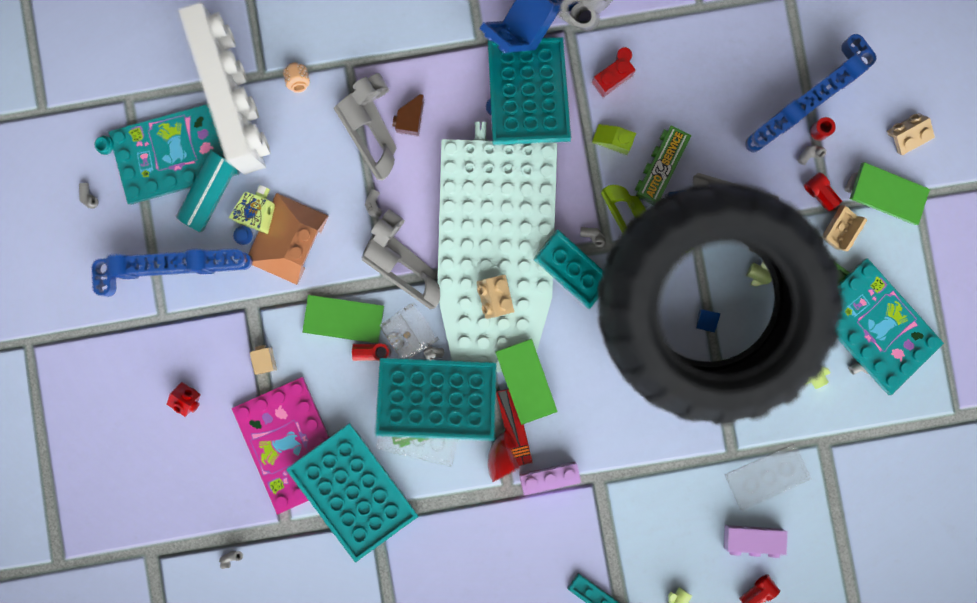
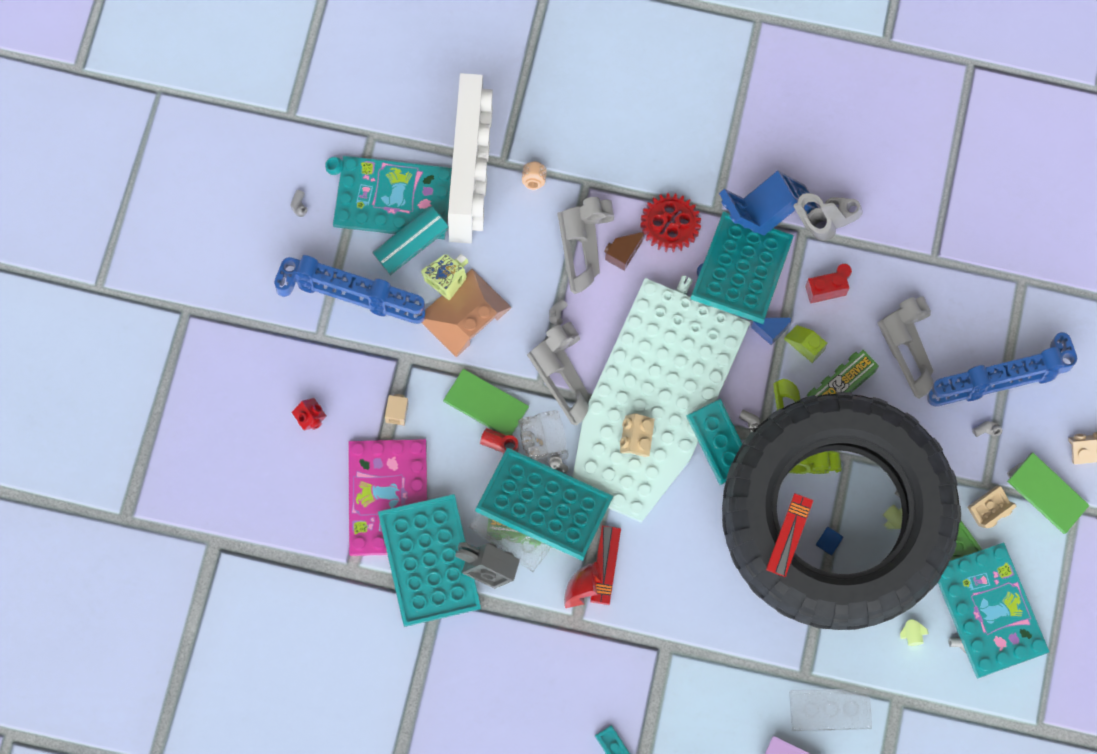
camera: 20 degrees right, 15 degrees down
light grey arm [219,551,243,569] -> none
blue plate [233,226,253,245] -> none
bright green tile [495,339,558,425] -> none
lavender brick [519,462,581,496] -> none
red piece [804,172,842,212] -> none
red brick [810,117,836,141] -> none
none -> dark grey brick [455,542,520,589]
none -> red gear [640,193,701,253]
none -> blue slope [751,318,791,345]
none -> red tile [766,493,814,577]
none -> light grey panel [877,297,933,399]

